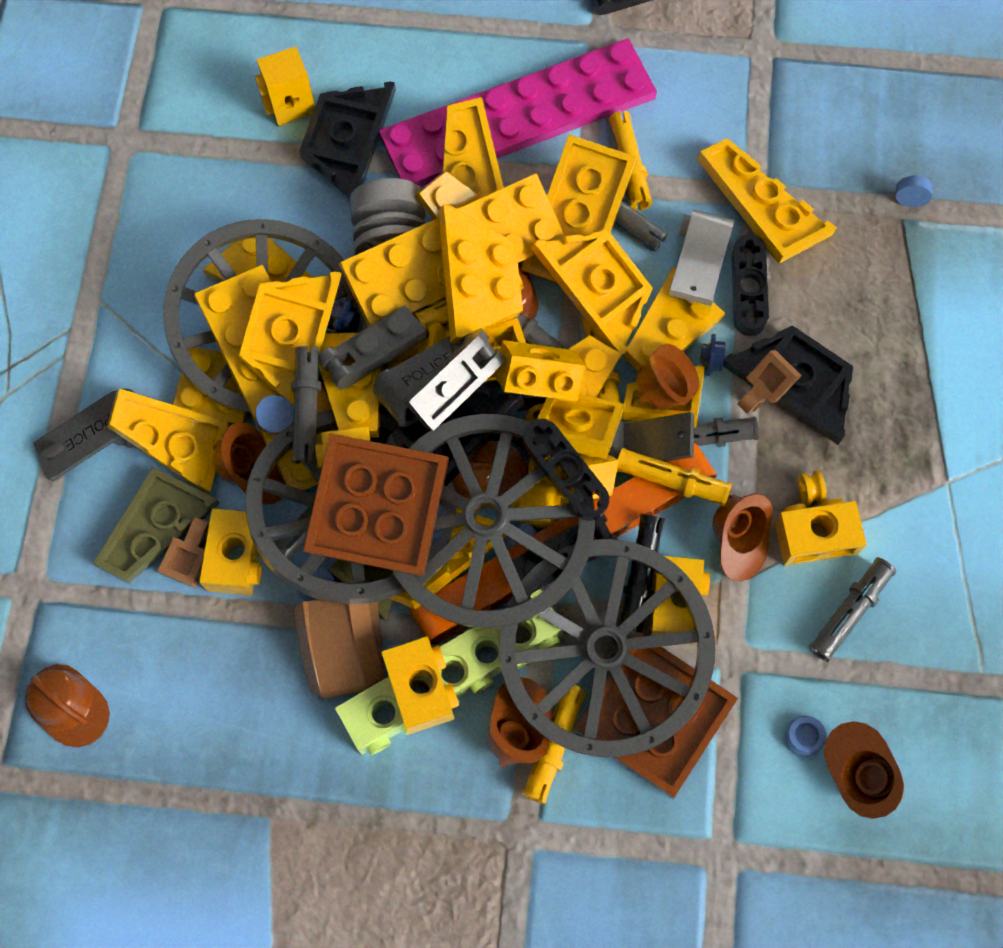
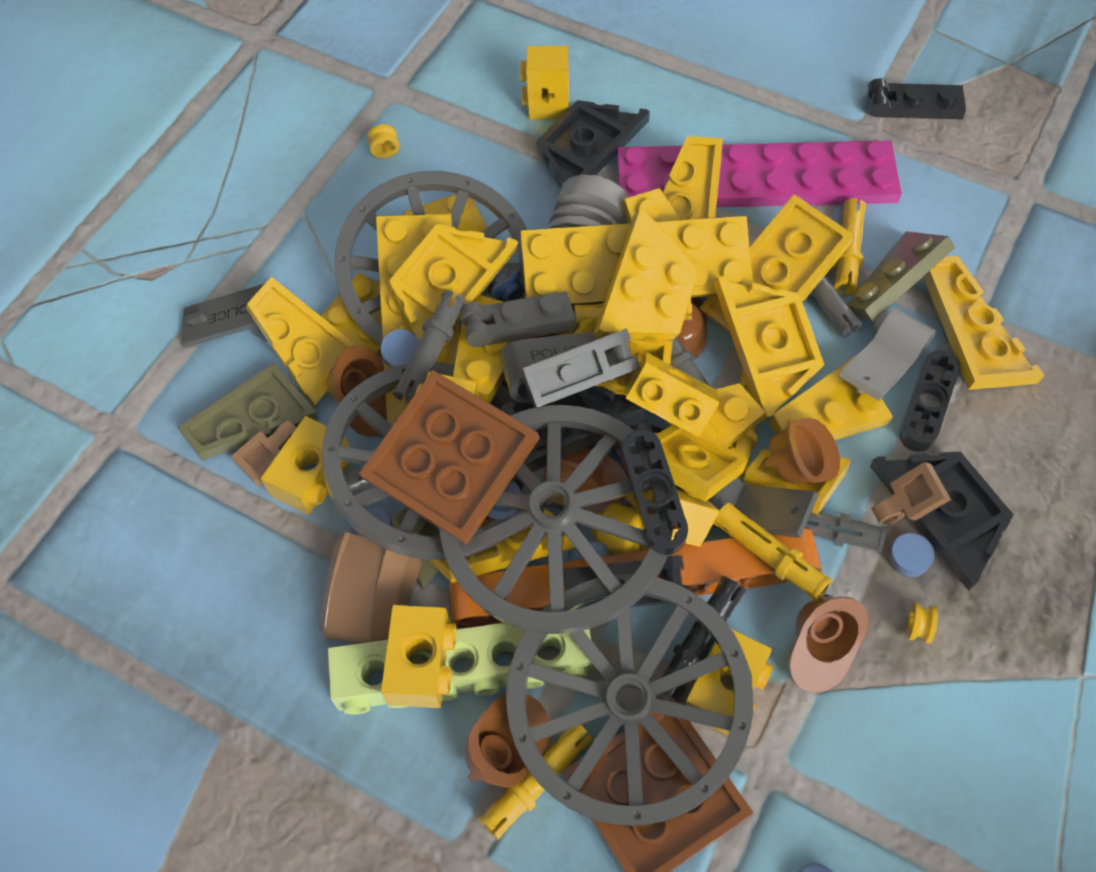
camera: 25 degrees right, 10 degrees down
dark orange piece [25,664,110,748] -> none
dark blue plate [700,334,726,376] -> none
yellow brick [774,498,867,566] -> none
dark grey pin [809,557,896,662] -> none
none -> yellow bush [367,124,400,158]
none -> olive wing [847,231,955,321]
none -> medium blue tile [889,533,934,577]

